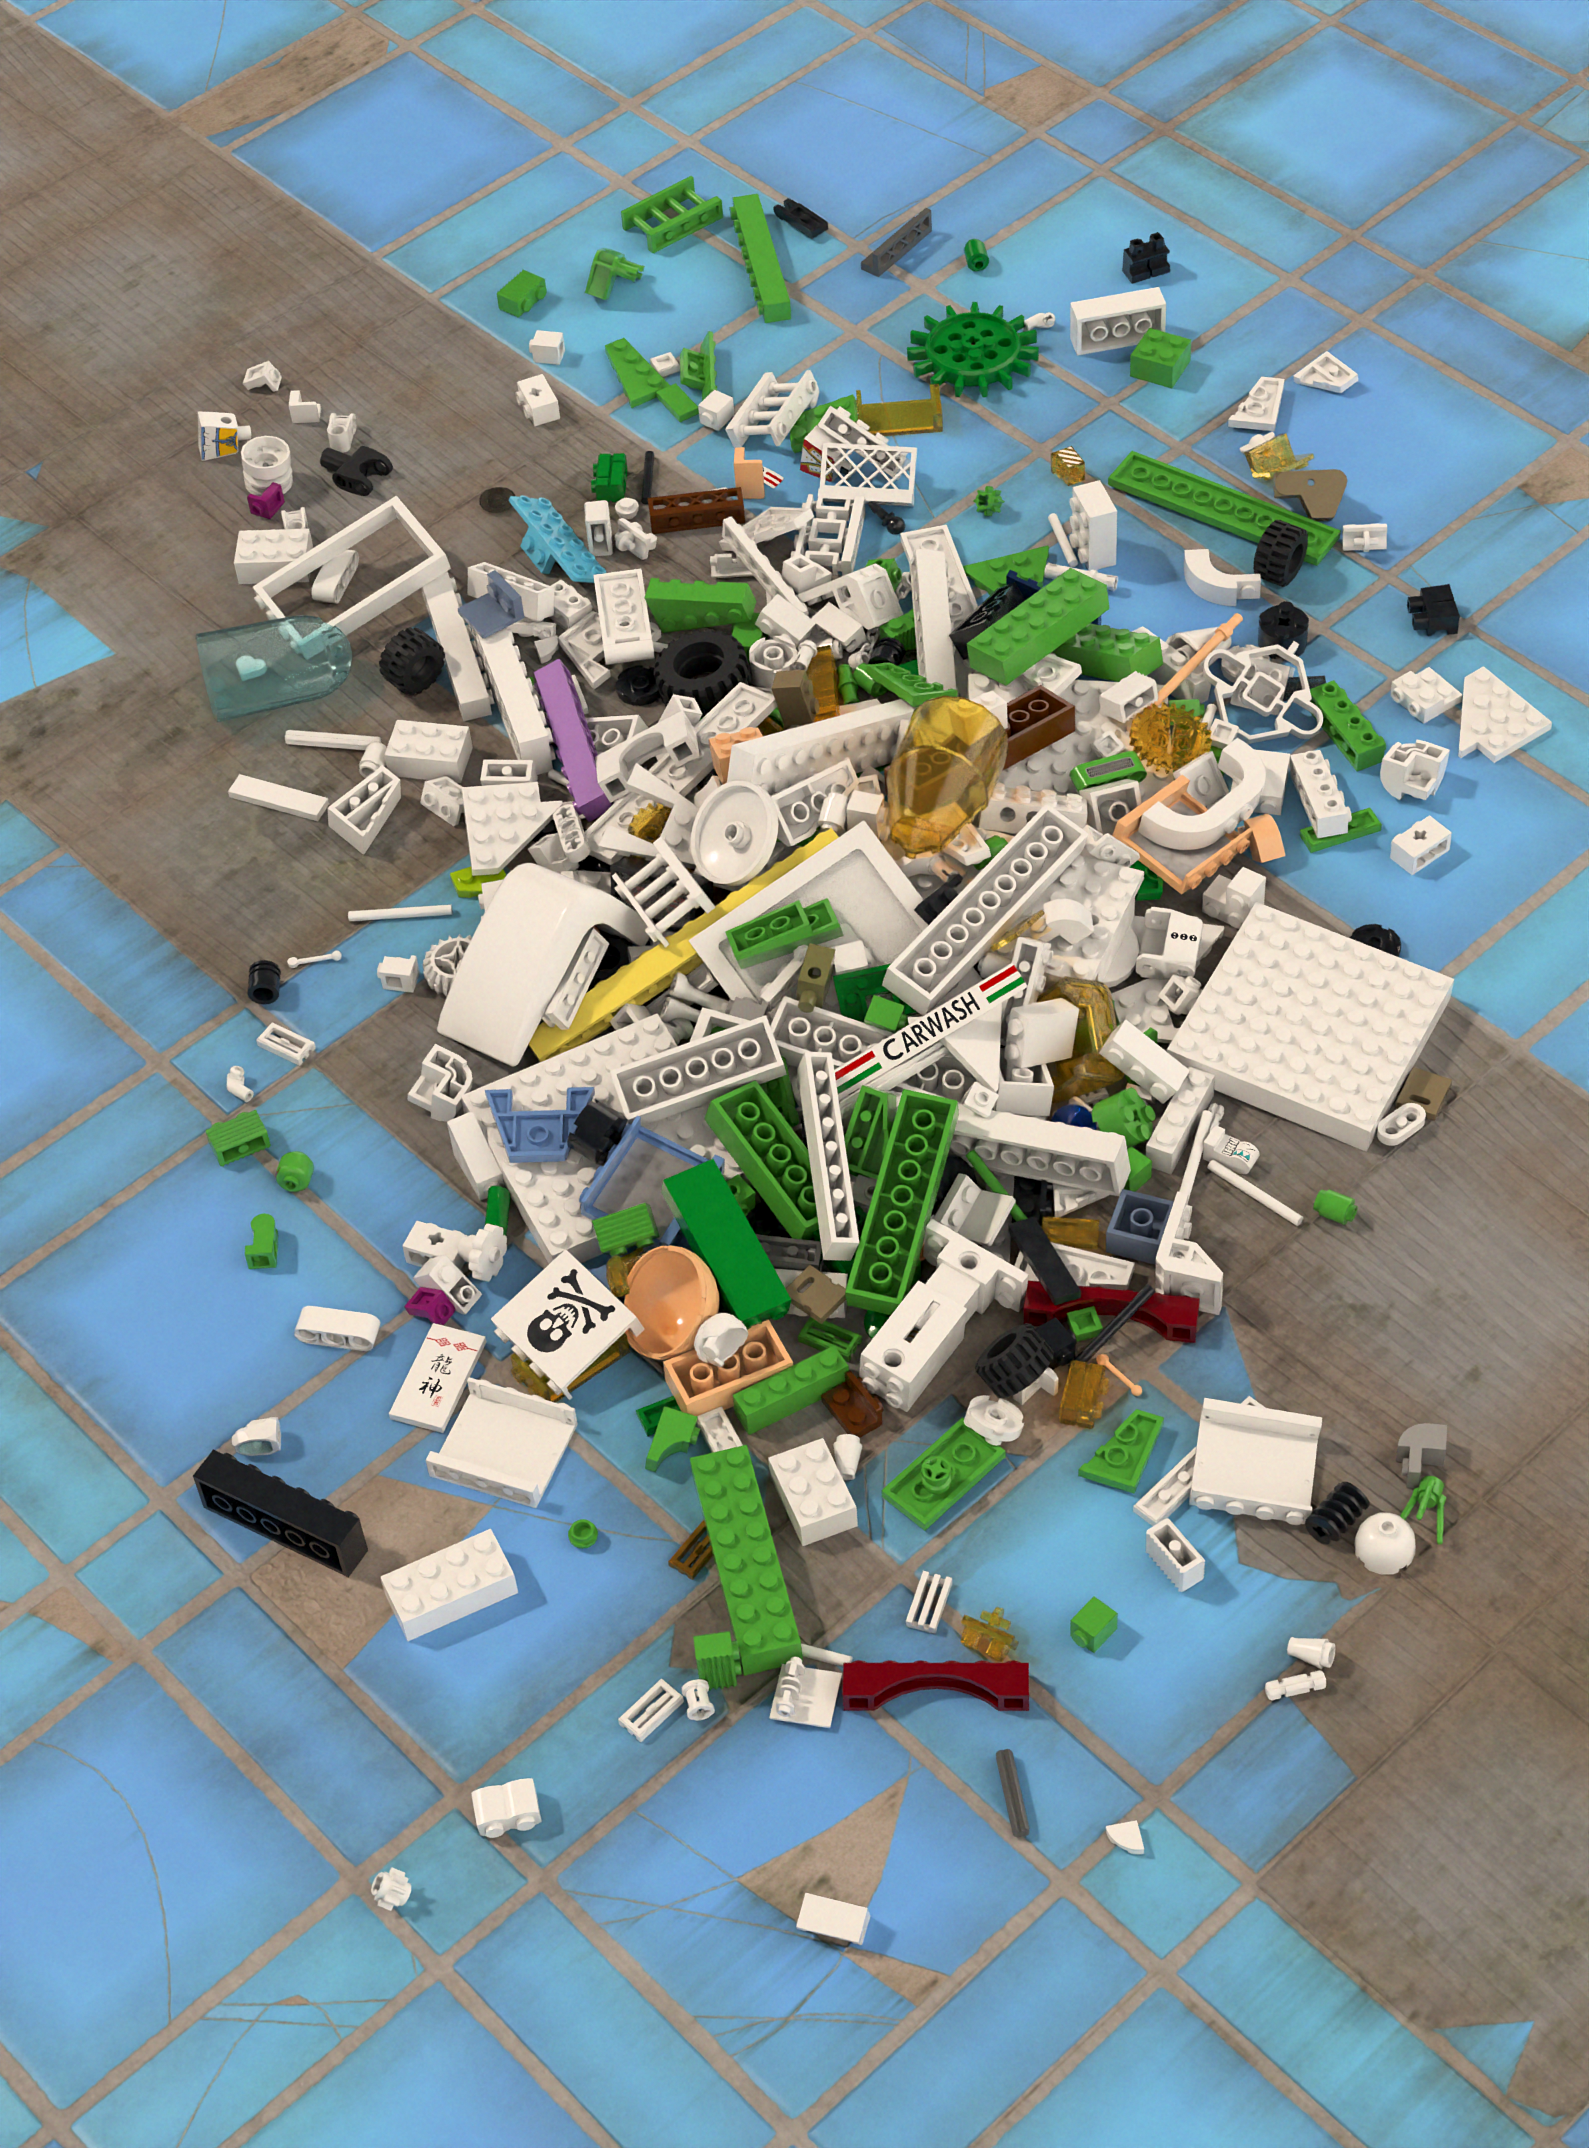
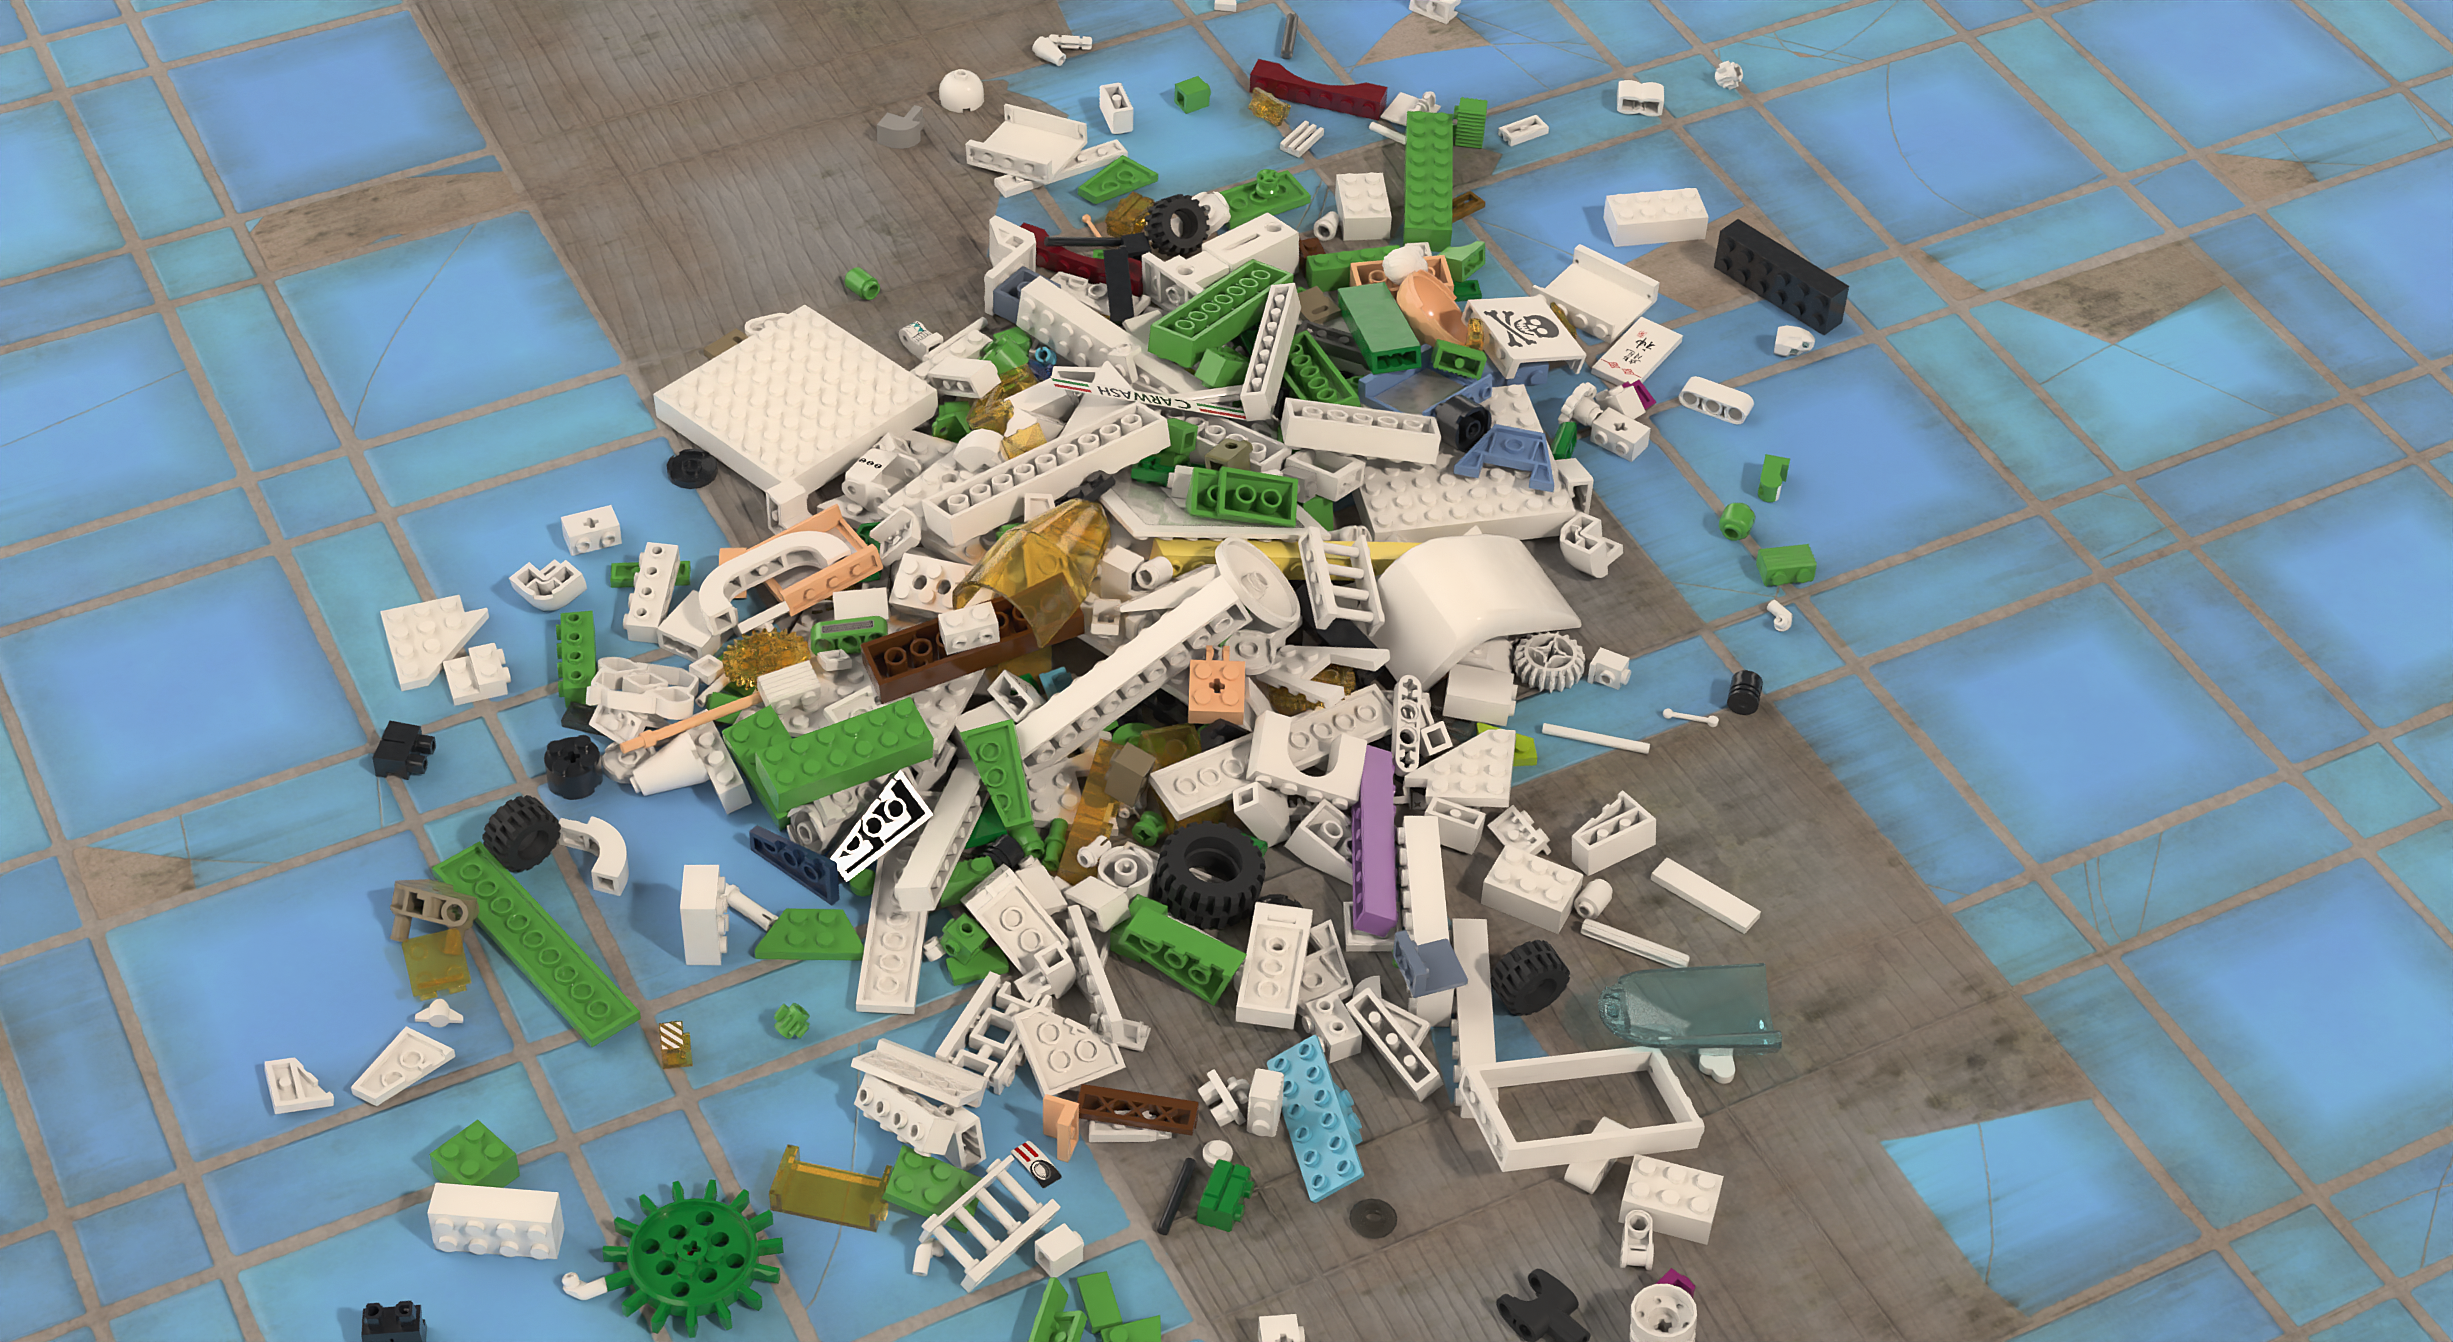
camera: 170 degrees left, 5 degrees down
white tile [256,1022,316,1066] -> none
bright green plate [568,1519,598,1549] -> none
white bush [682,1679,715,1721] -> none
black bar [868,501,905,534] -> none
white bar [1048,513,1078,567] -> none
white piece [1207,1159,1303,1226] -> none
black piece [1305,1482,1370,1545] -> none
white hips [1342,523,1387,552] -> none
bright green plant [1400,1476,1446,1544] -> none

